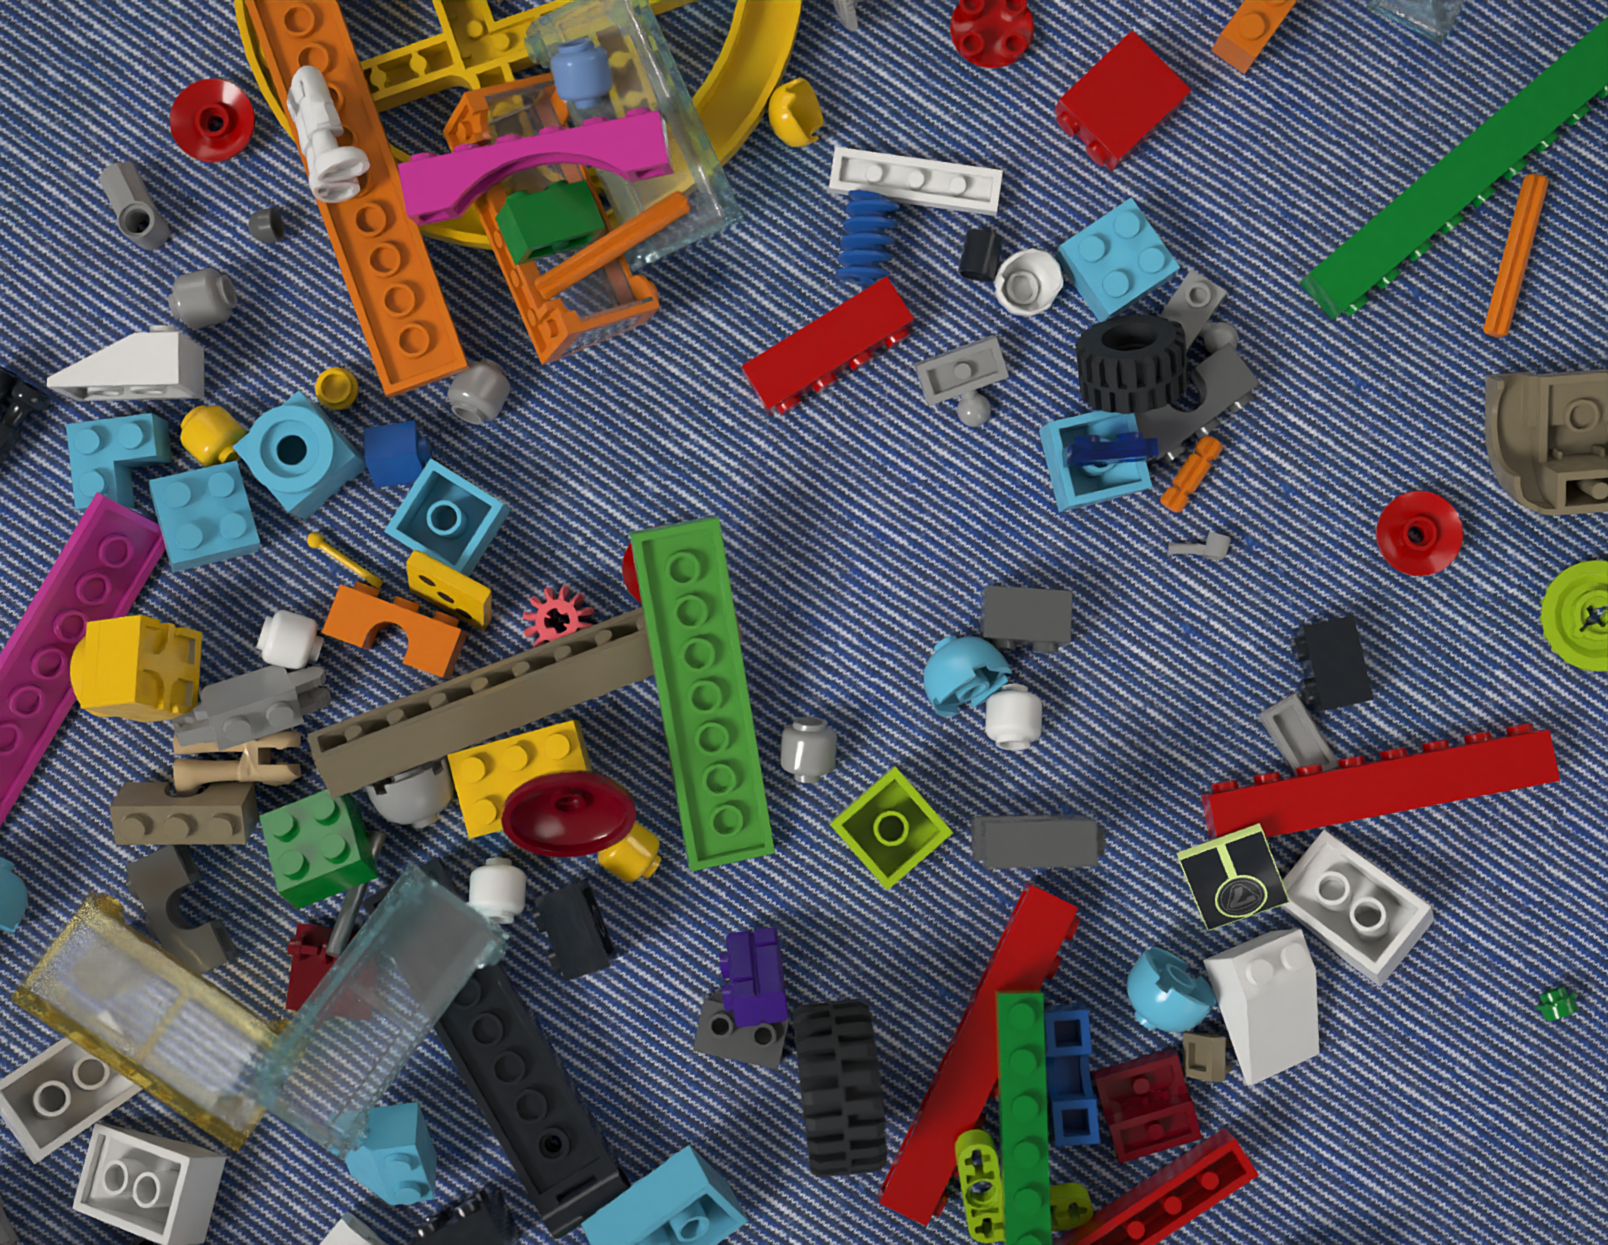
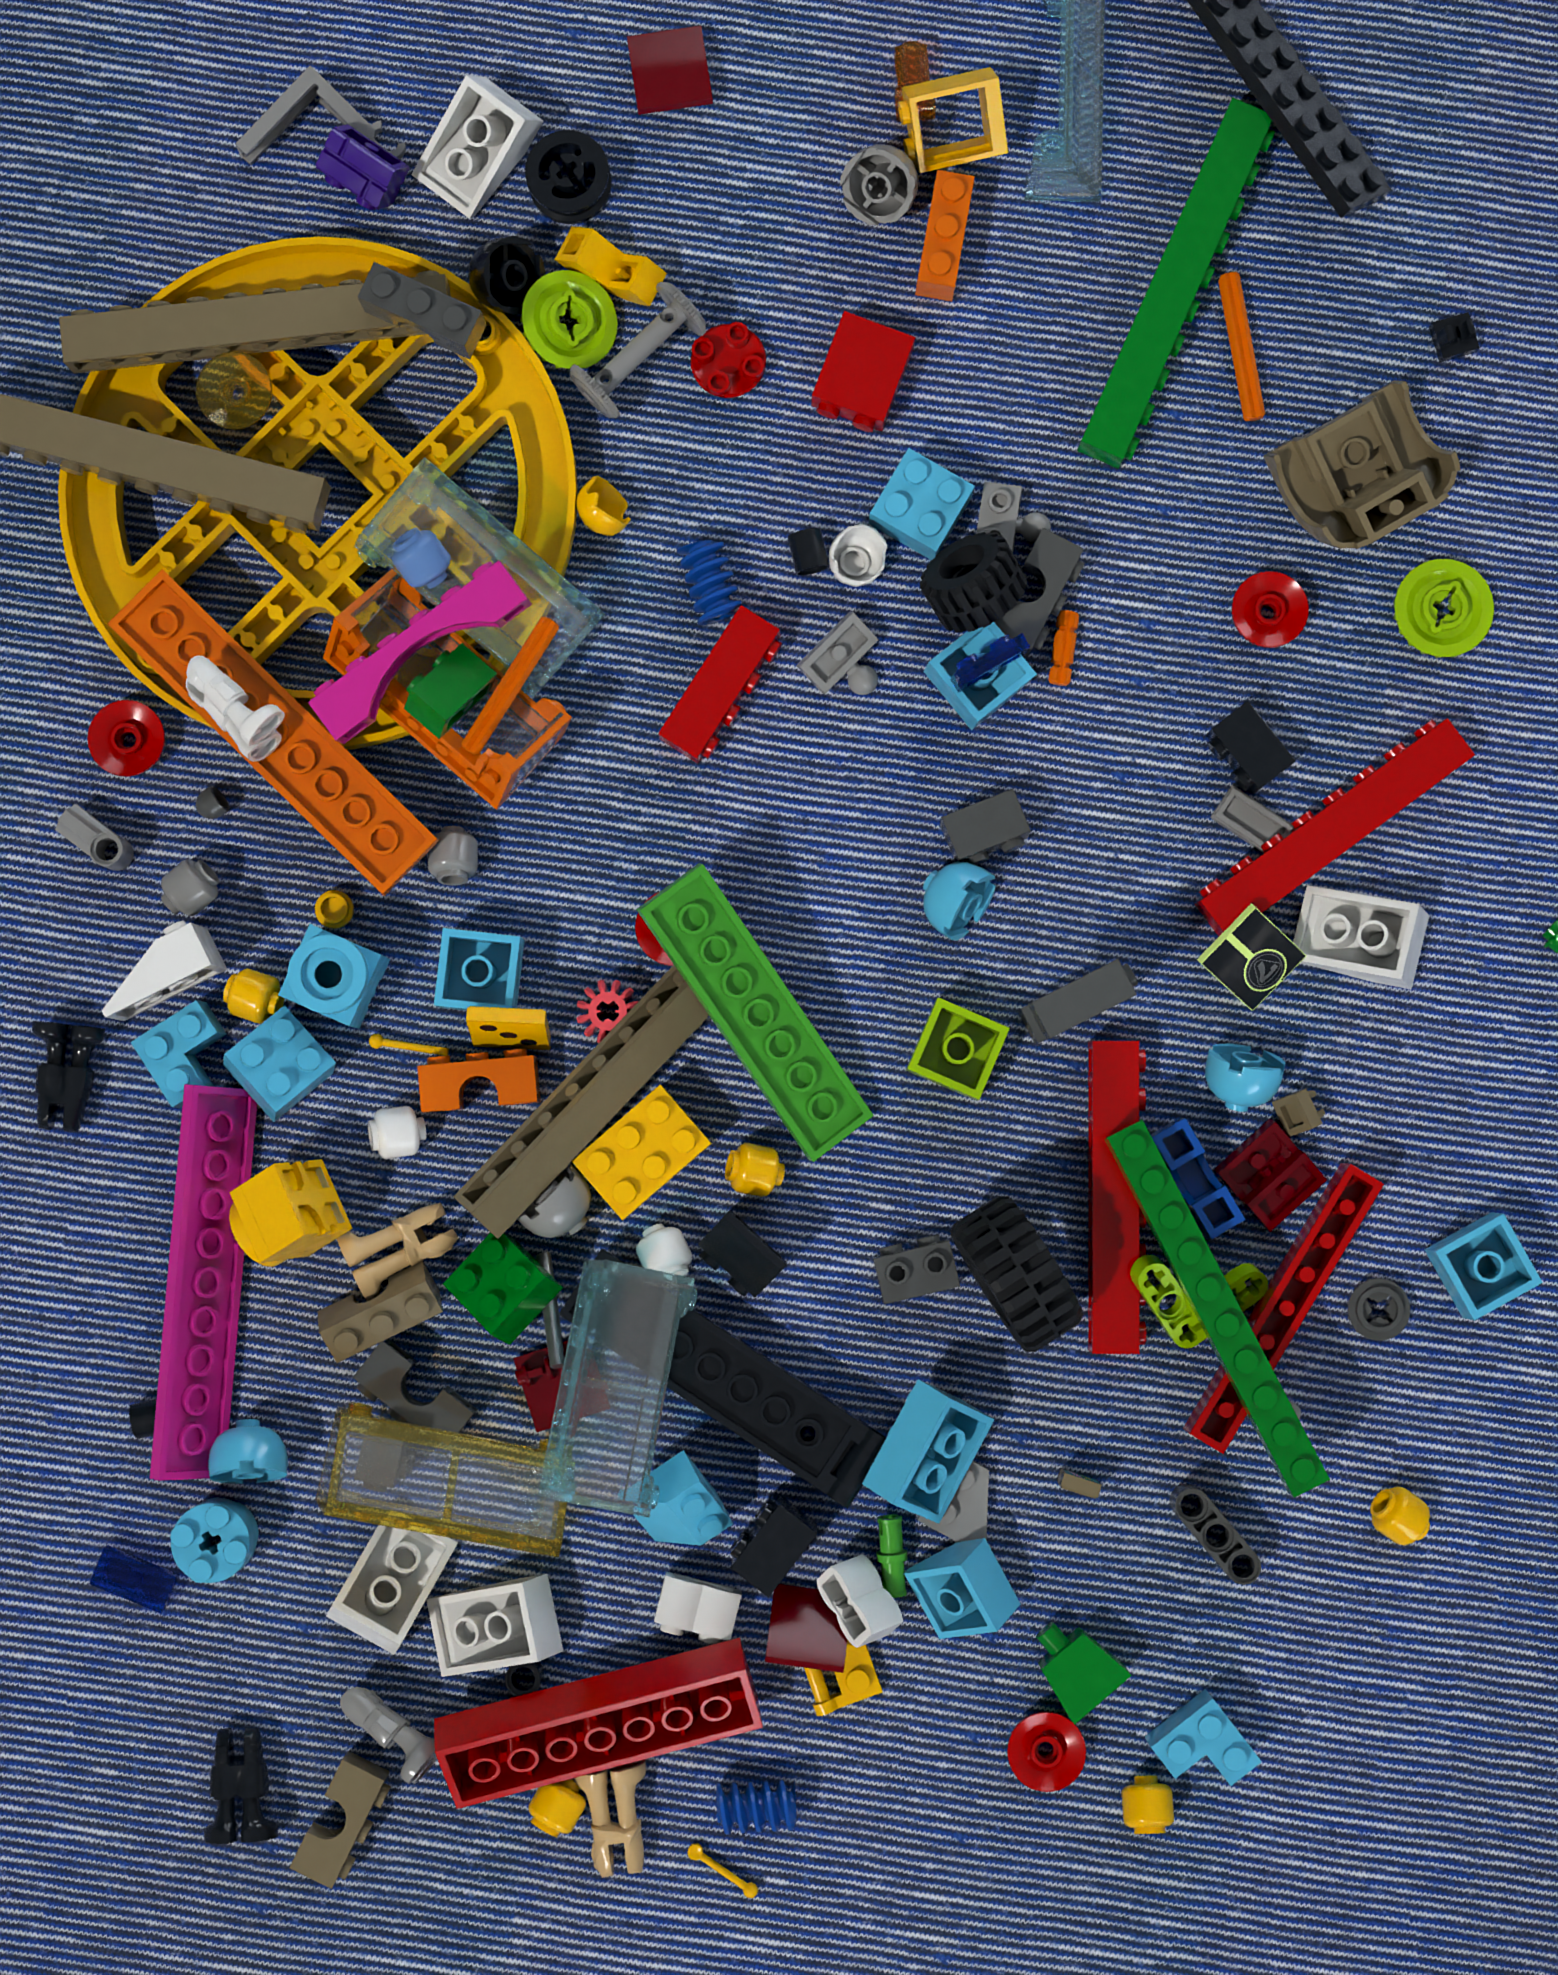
camera: 25 degrees left, 0 degrees up
light grey hinge [172,665,332,751] -> none
blue brick [364,420,432,488] -> none
dark red dish [501,770,636,857] -> none
dark purple brick [719,927,789,1028] -> none
light grey head [780,717,837,783] -> none
white plate [829,147,1003,216] -> none
white head [985,684,1042,750] -> none
light grey hand [1168,533,1231,561] -> none
white slope [1203,929,1319,1085] -> none

